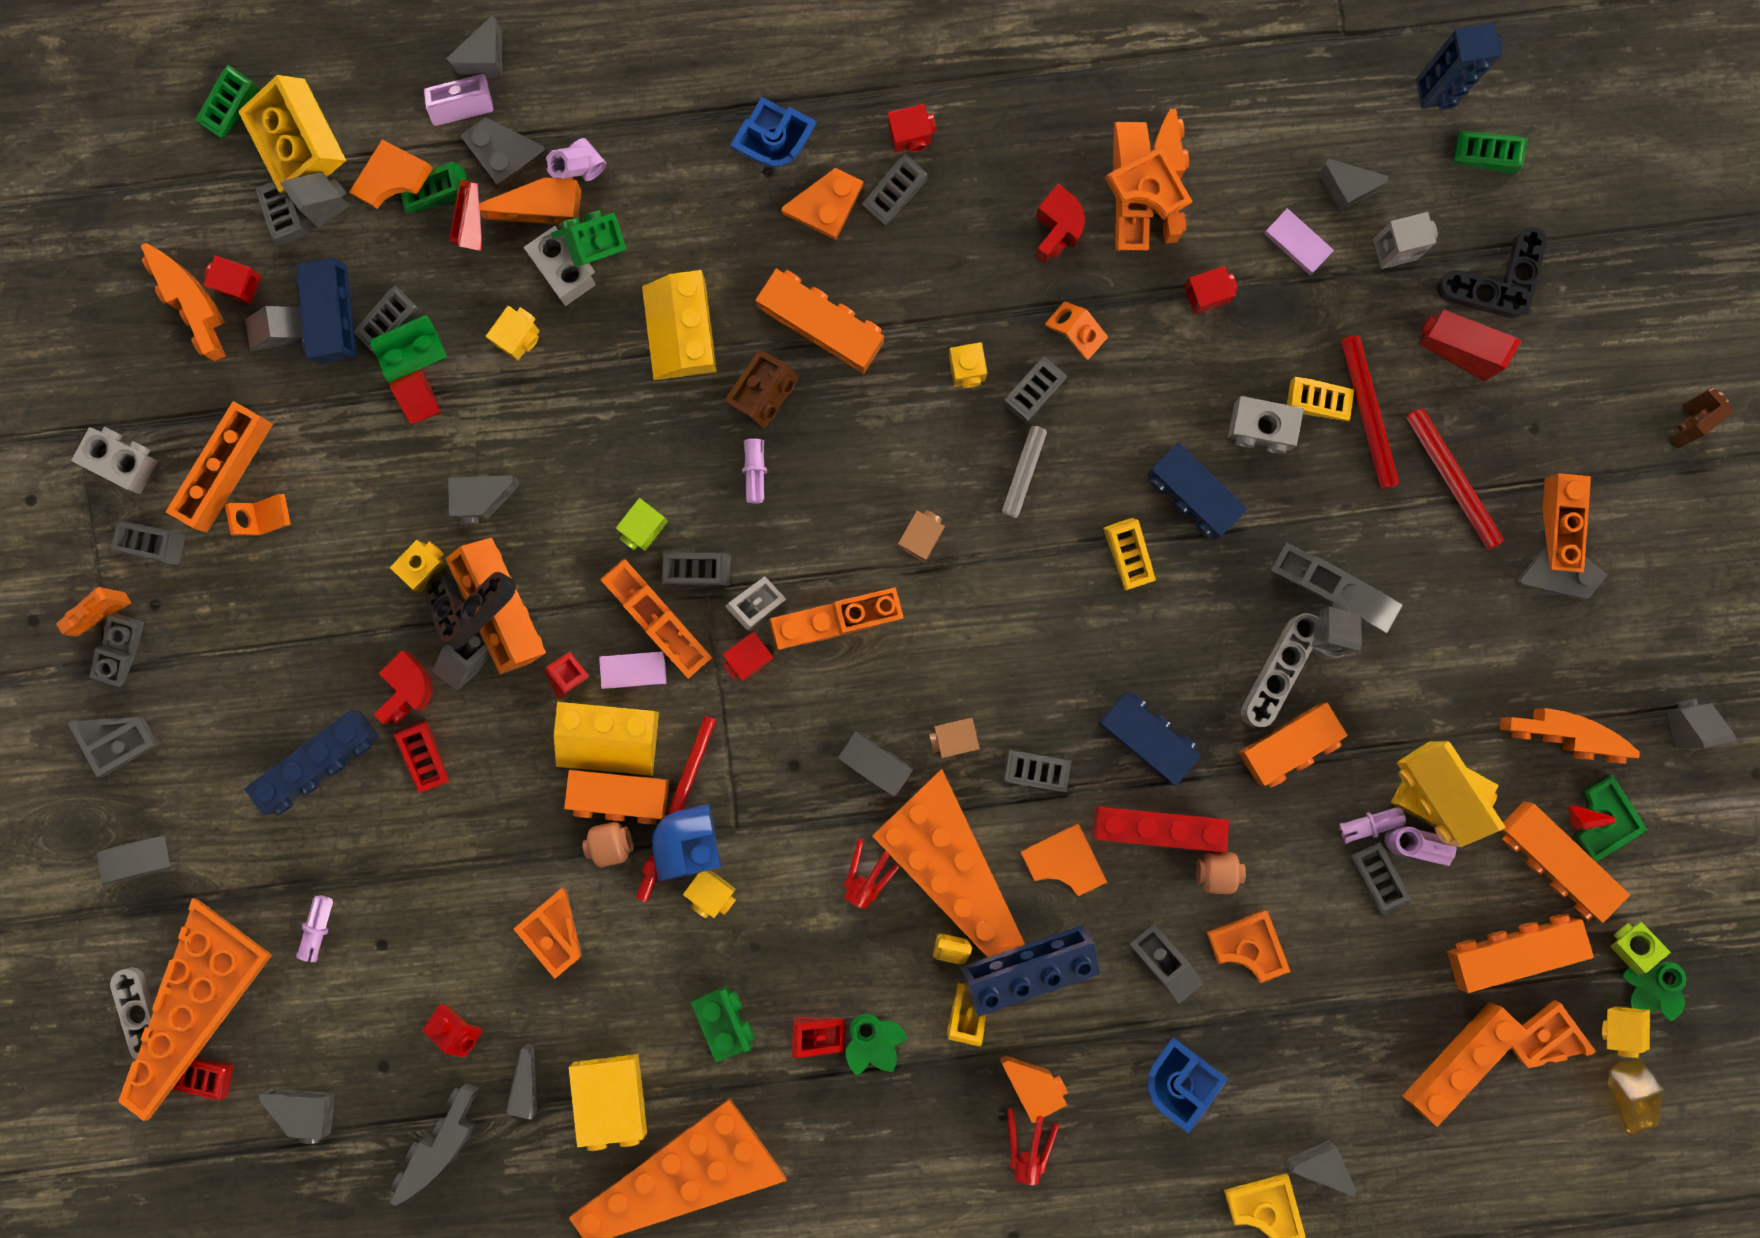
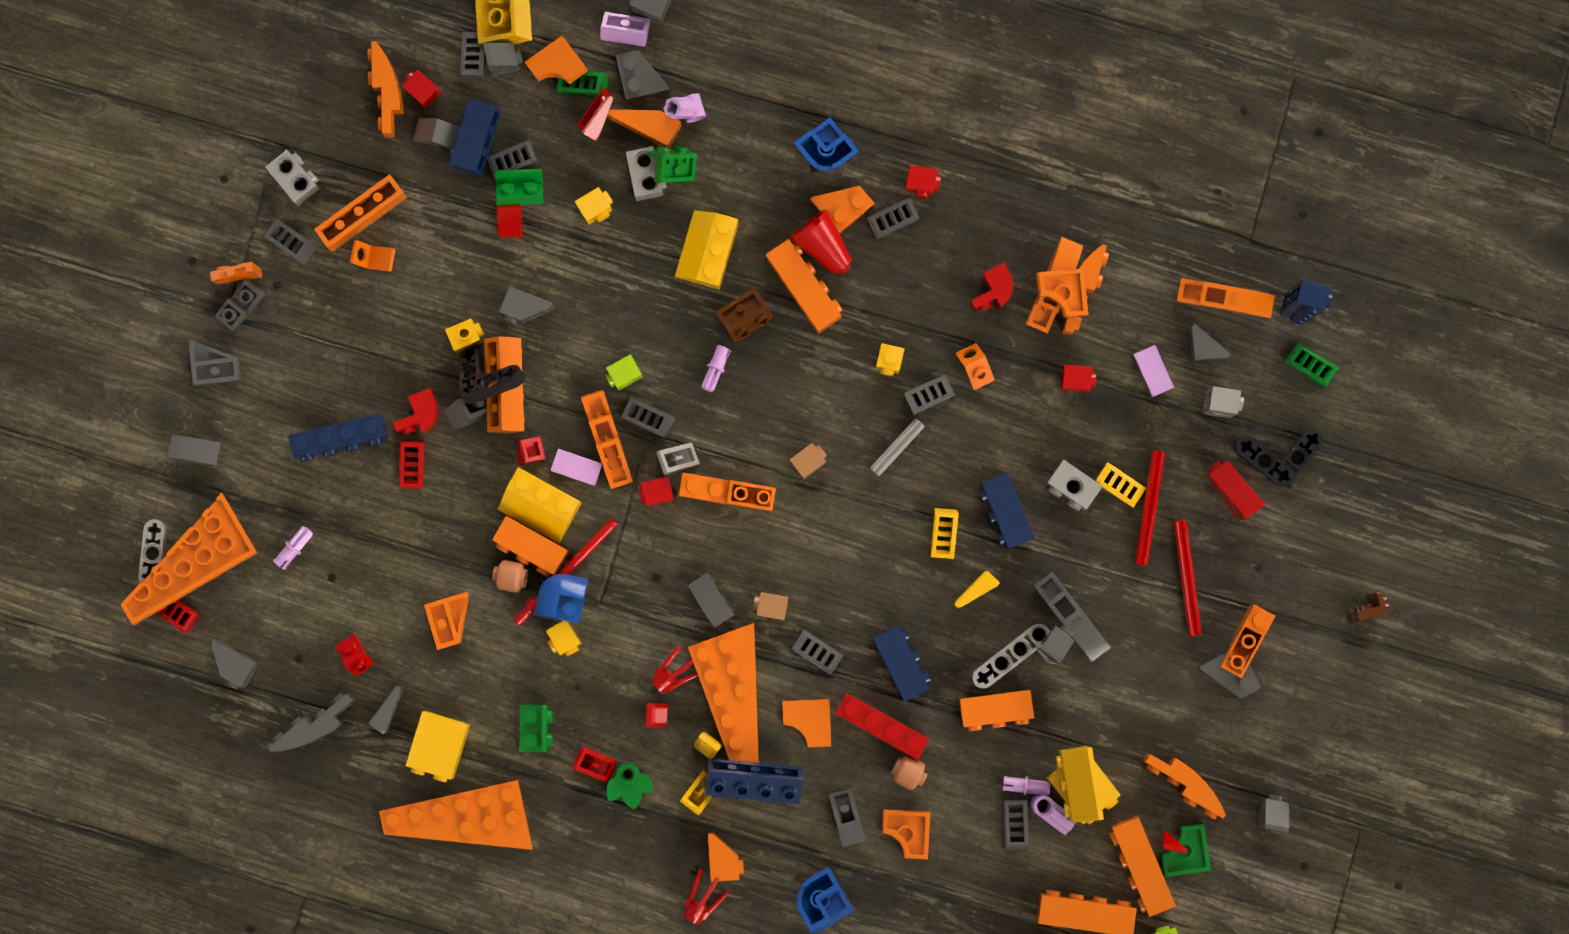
camera: 30 degrees right, 0 degrees up
none -> red slope [645,703,668,728]
none -> red cone [790,209,852,275]
none -> yellow slope [953,571,1000,608]
none -> orange slope [1177,278,1275,318]

